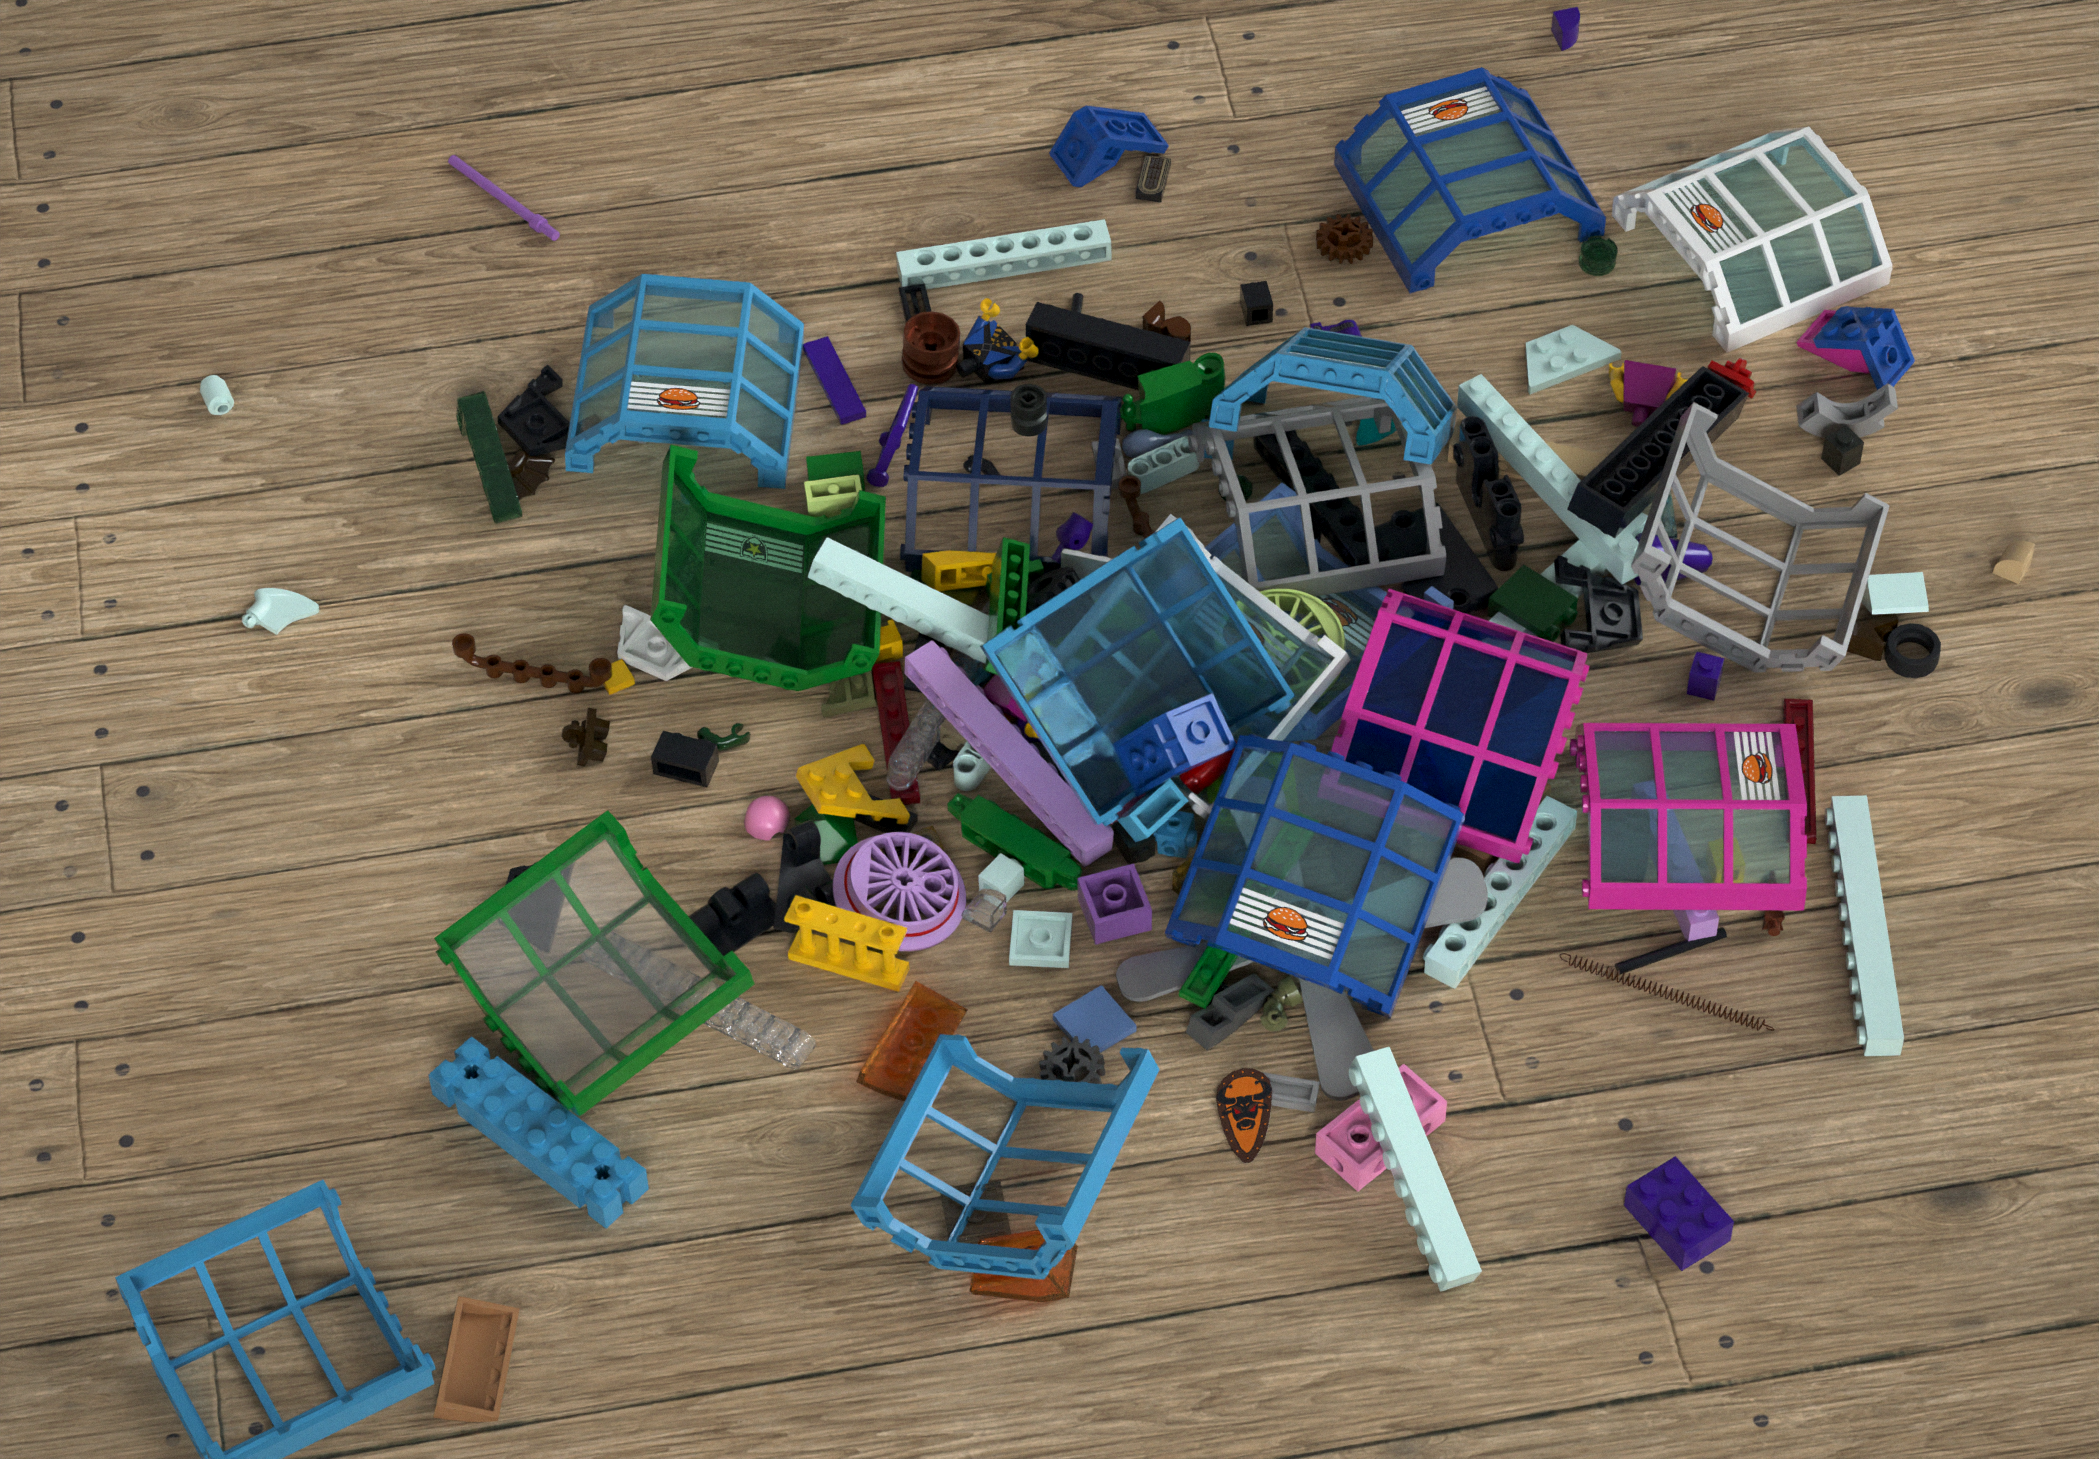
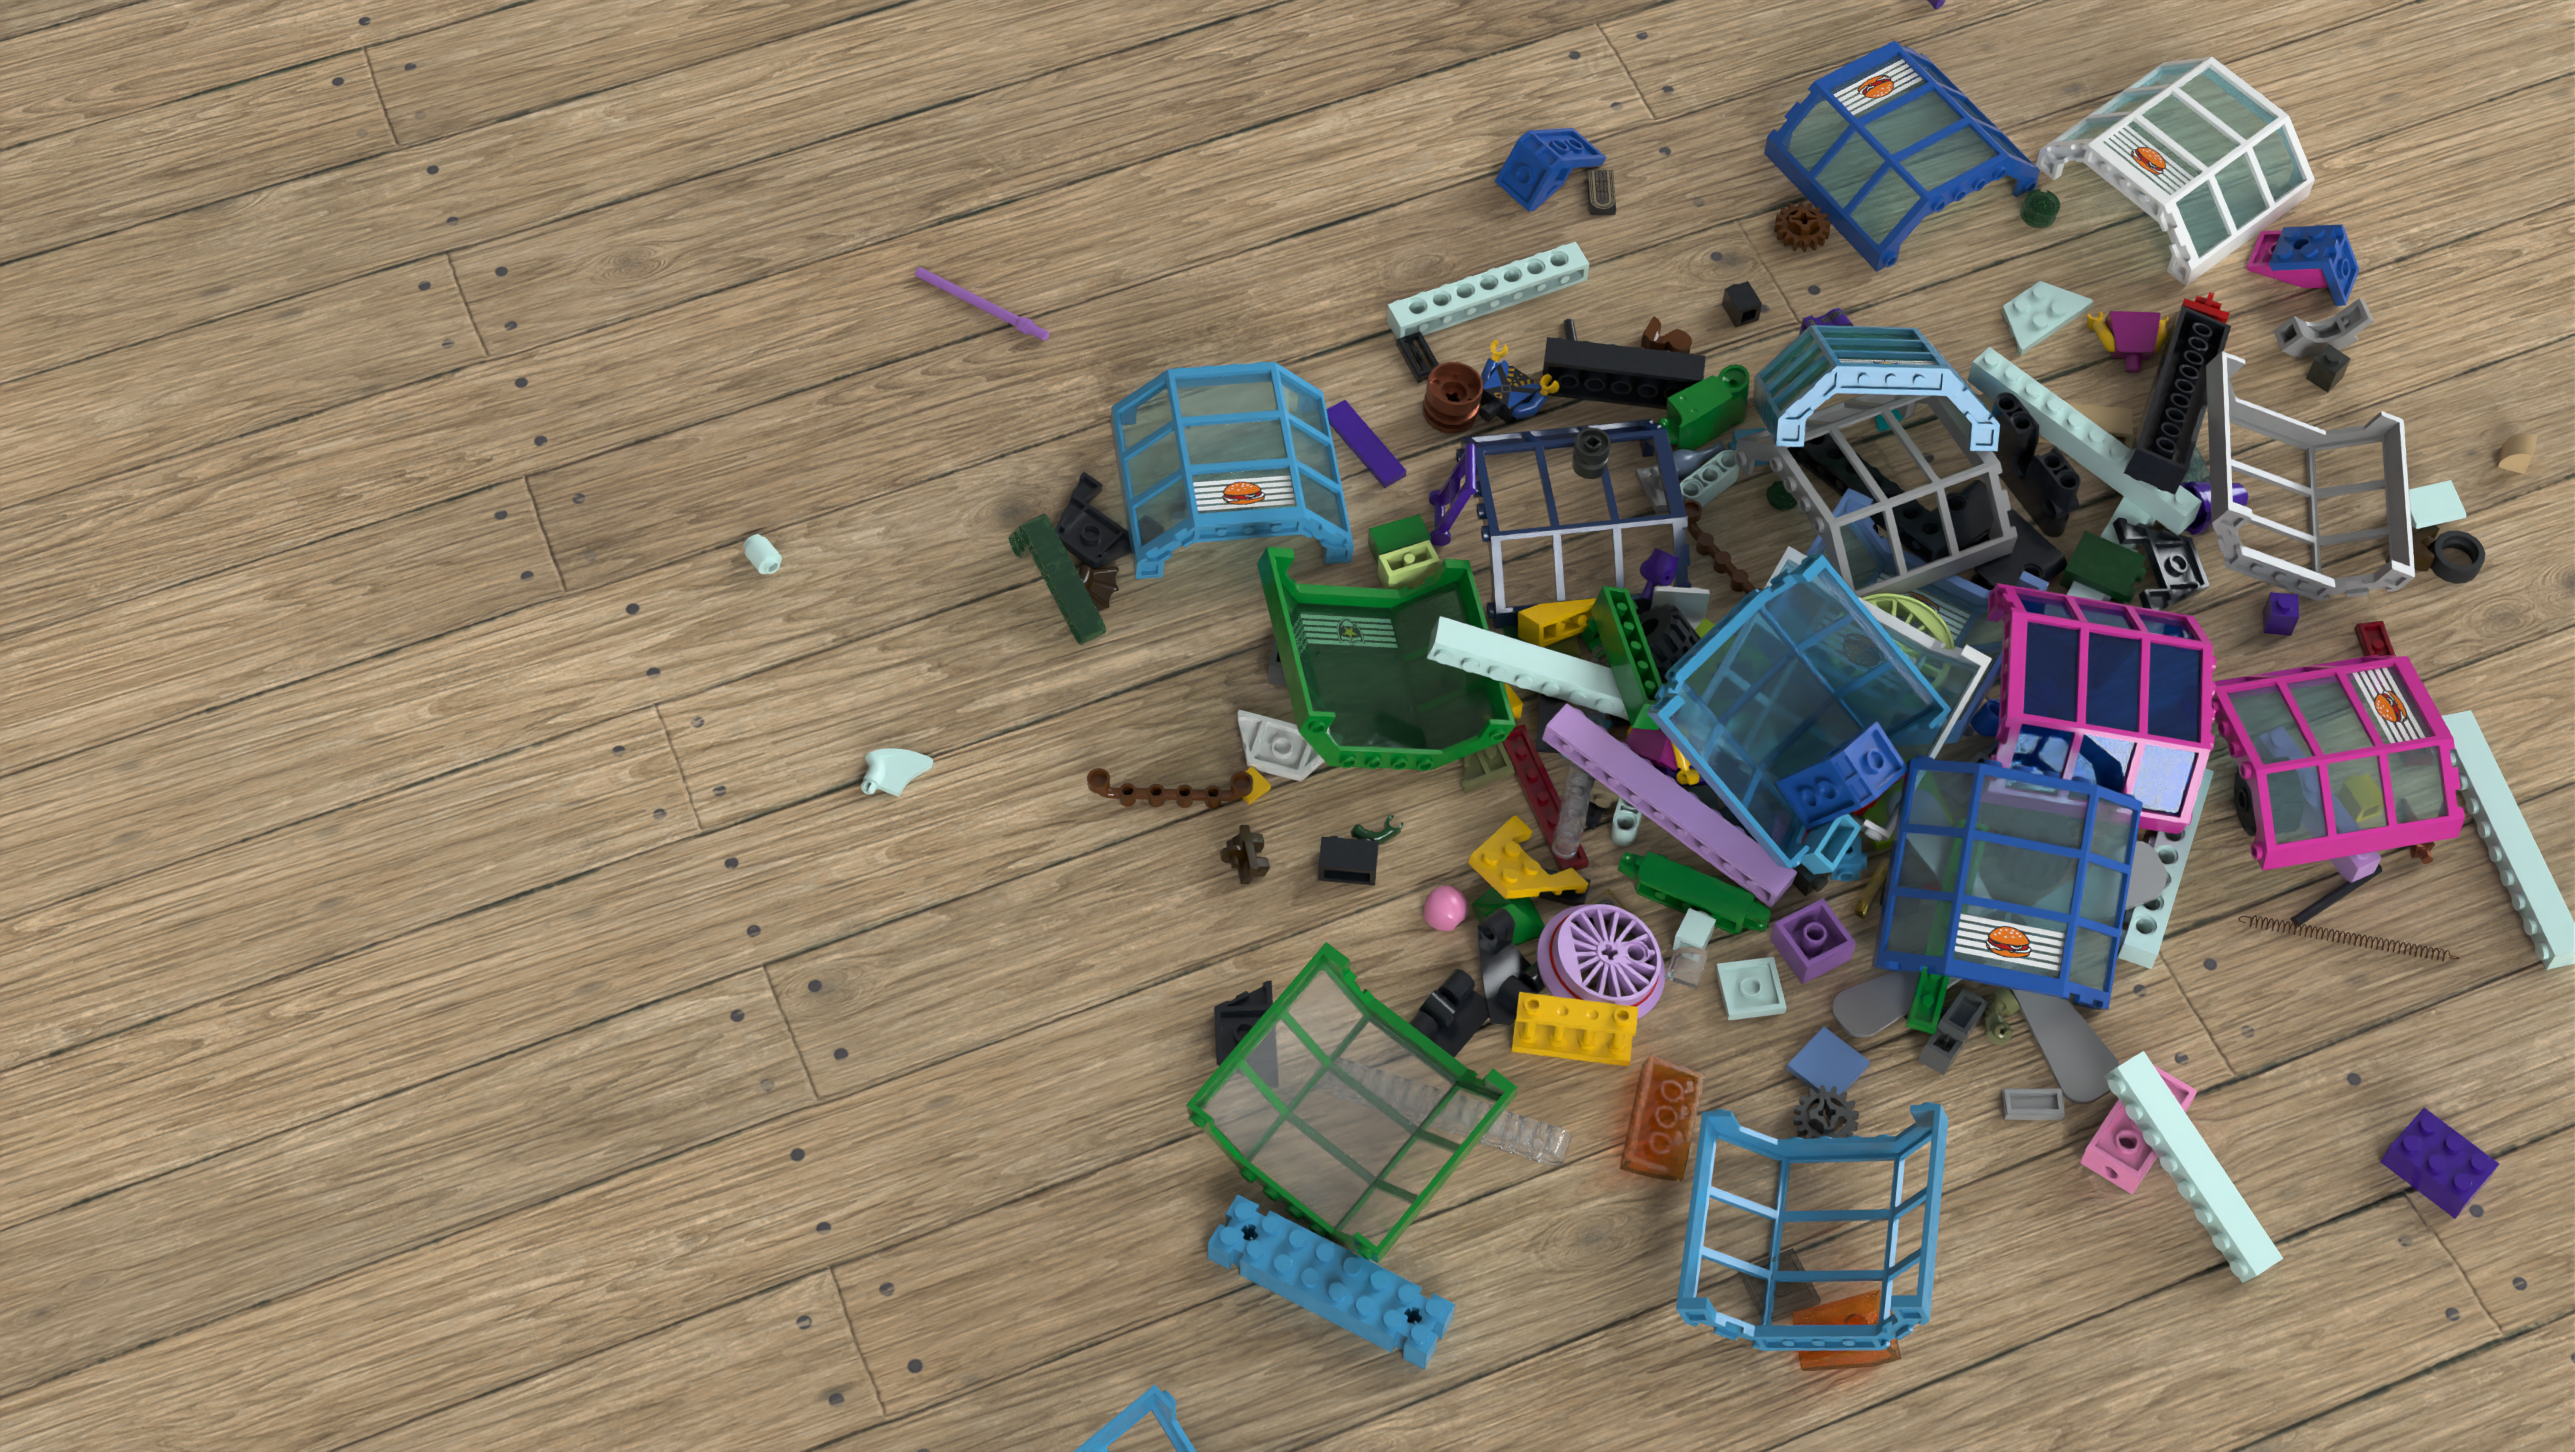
camera: 15 degrees left, 5 degrees up
black arm [963,455,1001,485] -> none
sticker [1216,1068,1272,1163] -> none

